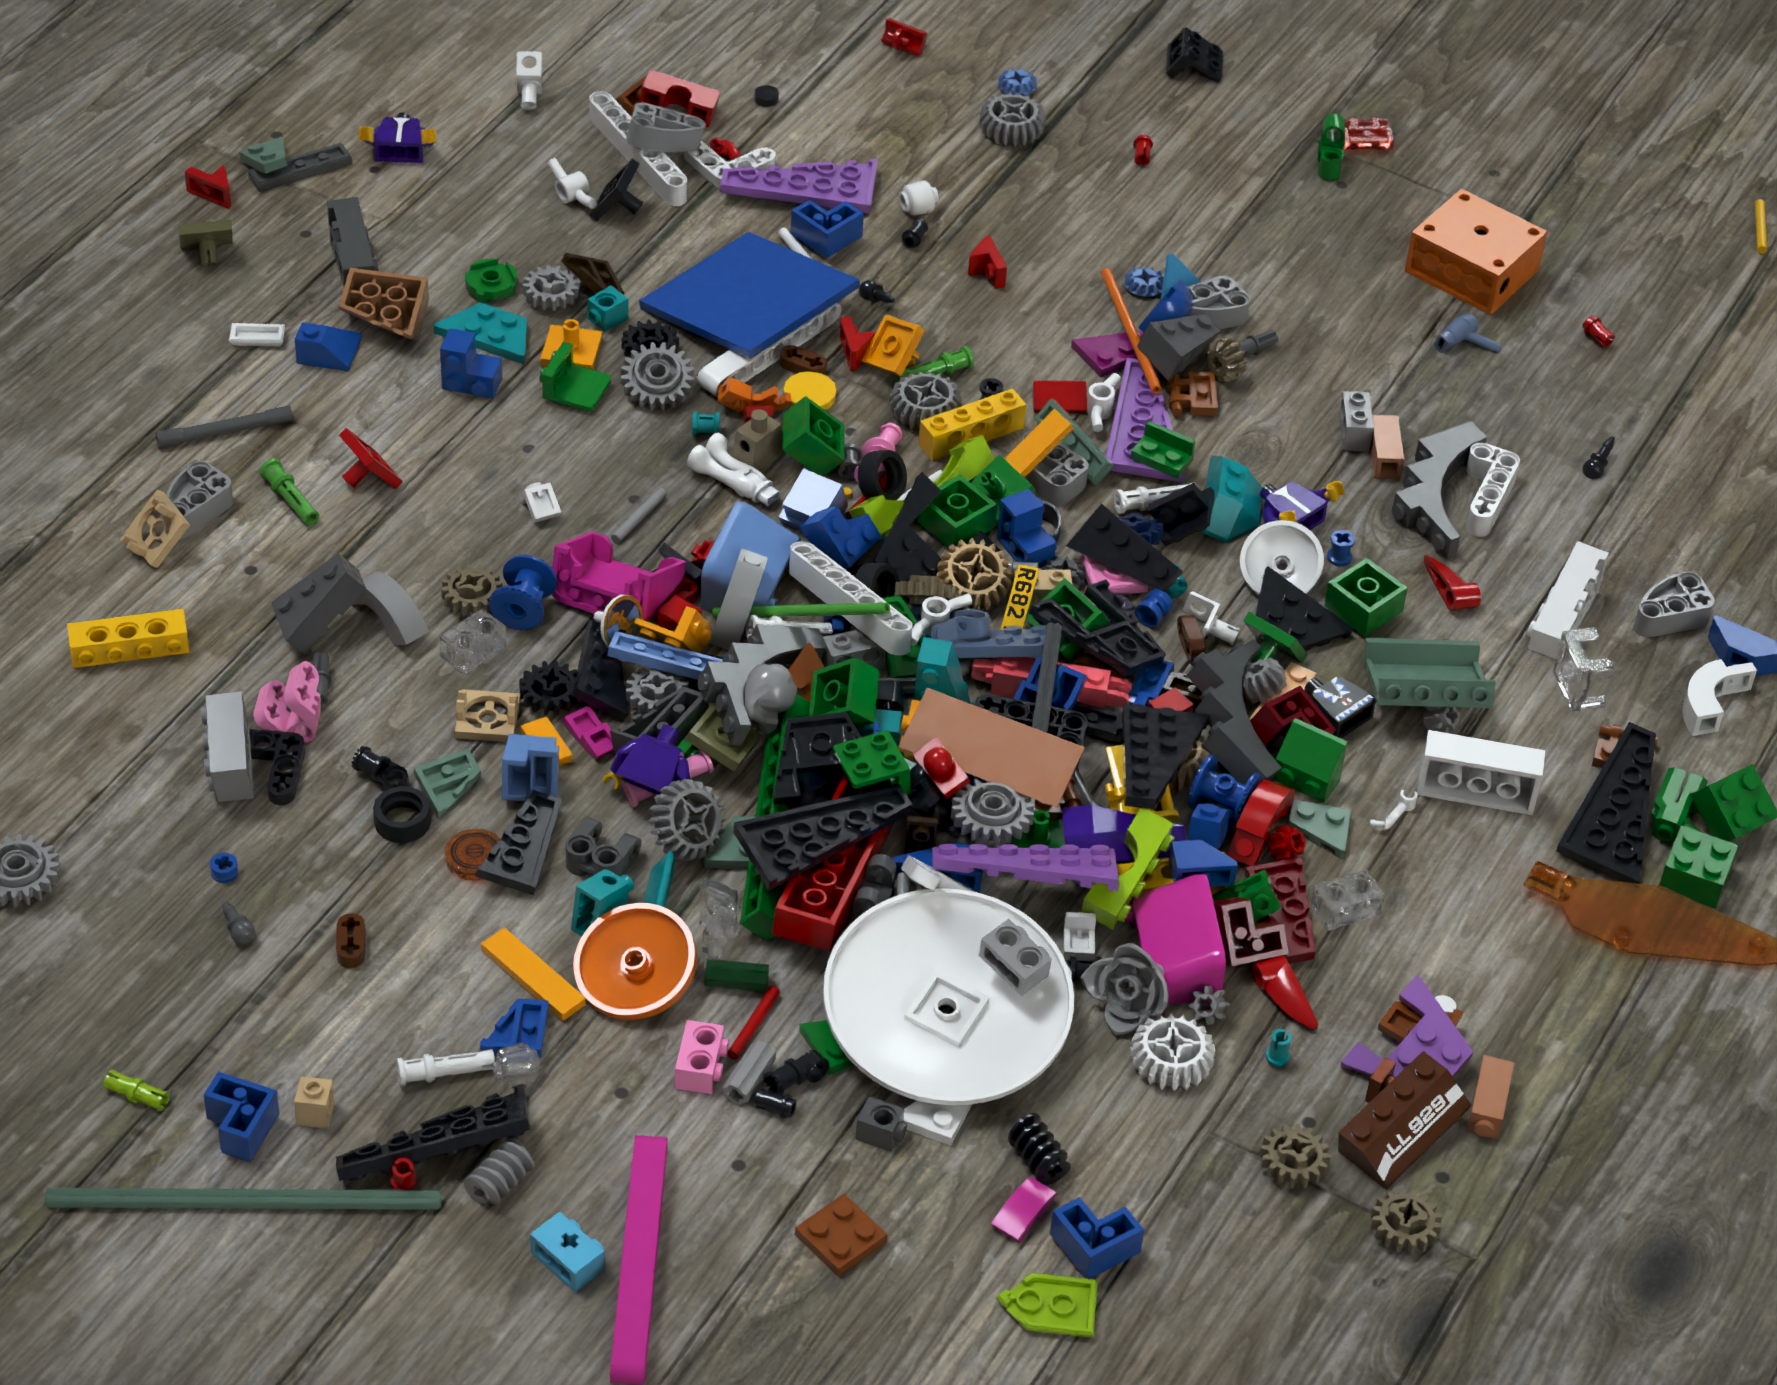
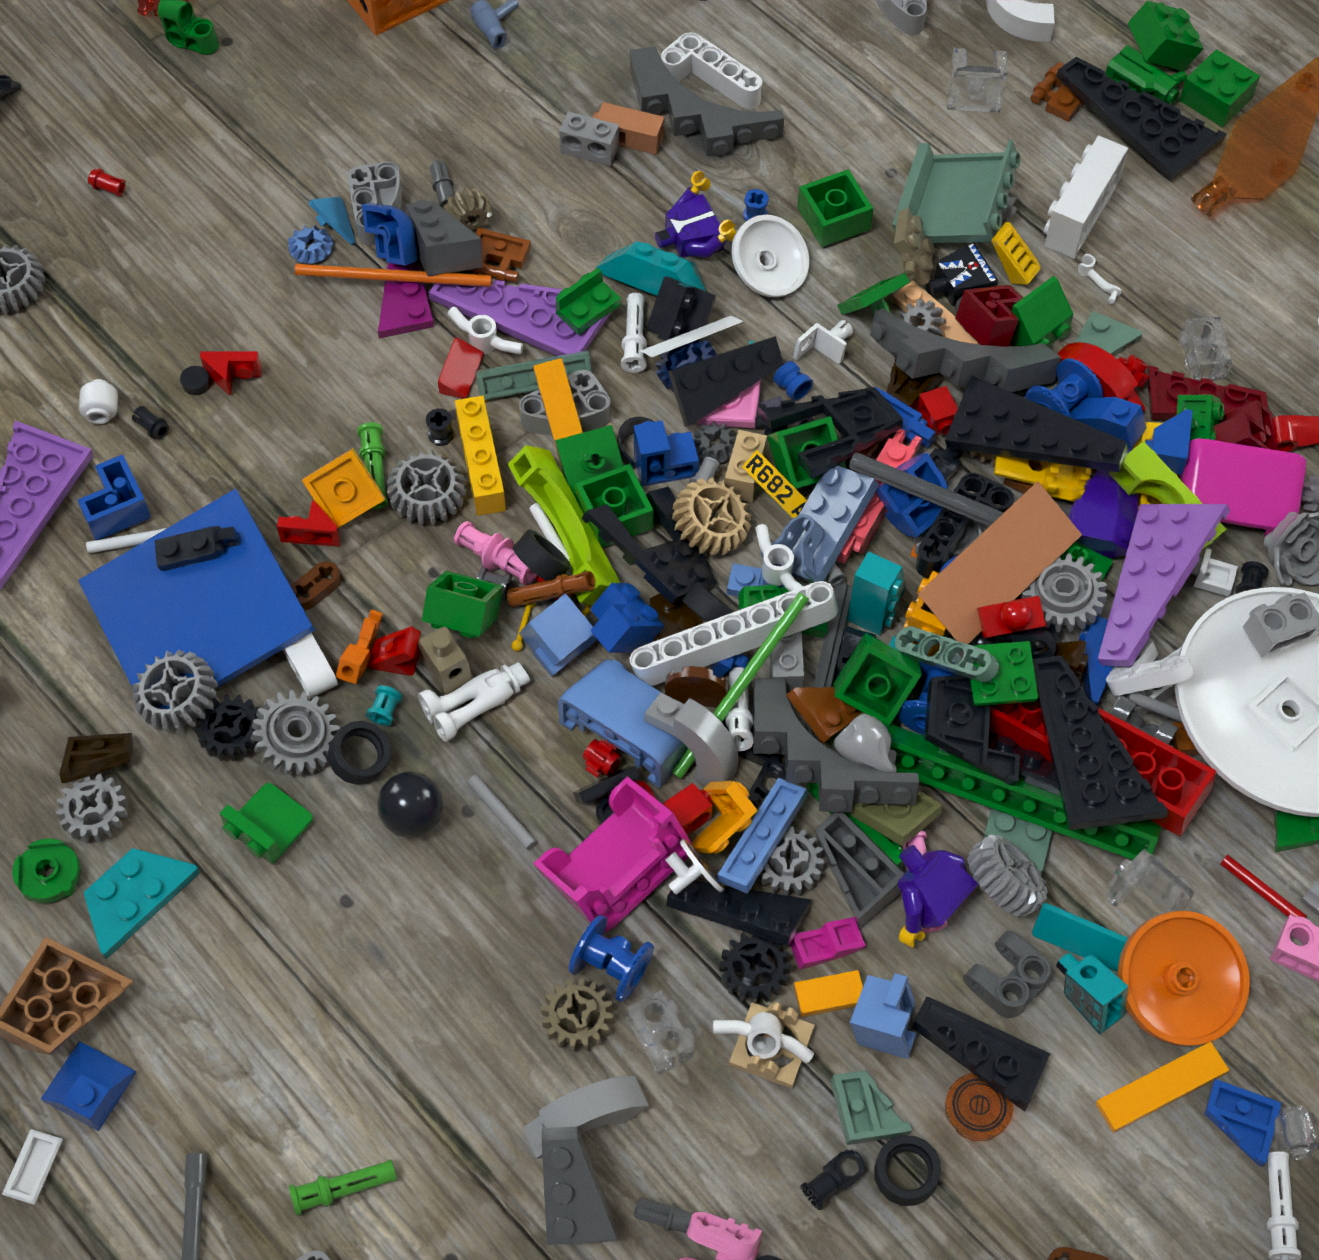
camera: 70 degrees left, 15 degrees up
red tile [339,428,403,489] -> none
blue brick [440,328,503,399] -> none
white bracket [521,482,561,523] -> none
light orange tile [540,319,603,370] -> none
teal brick [587,286,629,332] -> none
dark green axle [705,959,769,992] -> none
yellow tile [783,372,837,410] -> none
black bar [859,280,895,303] -> none
dark tan gear [894,575,956,606] -> none
reddish brown beam [1177,614,1205,661] -> none
black wing [1255,566,1354,651] -> none
red piece [1423,555,1481,611] -> none
white wedge [1527,541,1609,661] -> none
none -> light grey gear [132,649,218,733]
none -> black hinge [155,526,240,571]
none -> black tile [180,366,210,395]
none -> black tyre [328,721,391,785]
none -> black piece [377,771,443,838]
none -> dark orange pin [507,571,596,608]
none -> white sticker [641,316,744,357]
none -> reddish brown tile [665,666,728,708]
none -> white piece [713,1012,814,1063]
none -> dark tan plate [894,208,935,286]
none -> sand green beam [895,626,999,682]
none -> yellow slope [991,222,1041,285]

